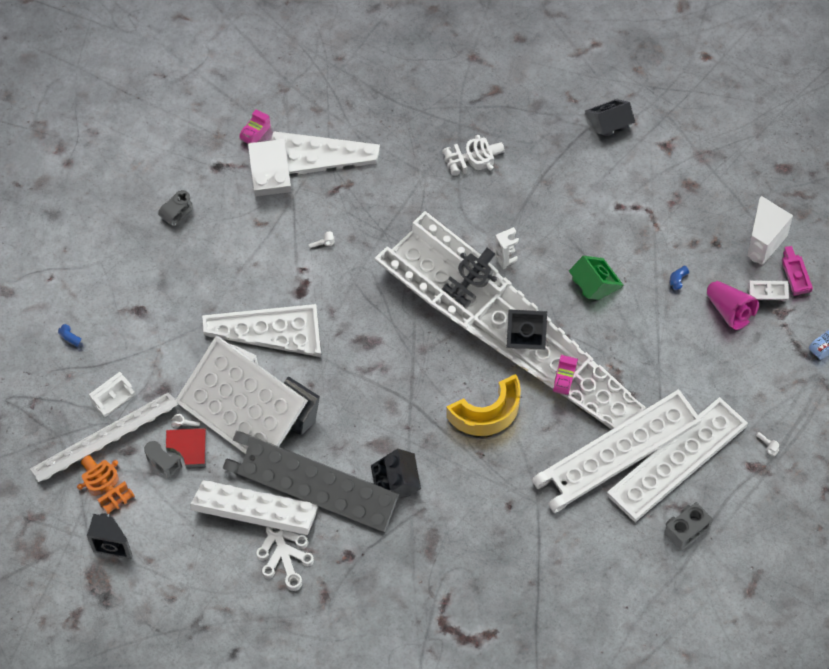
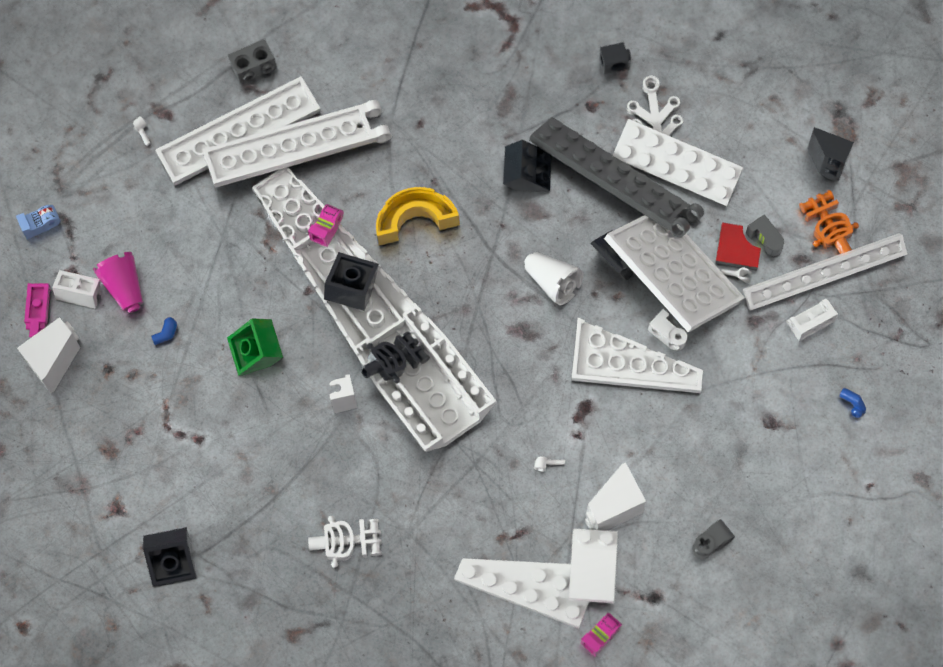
camera: 165 degrees left, 10 degrees up
none -> white cone [524,252,584,305]
none -> white slope [585,463,646,531]
none -> black brick [599,42,631,74]

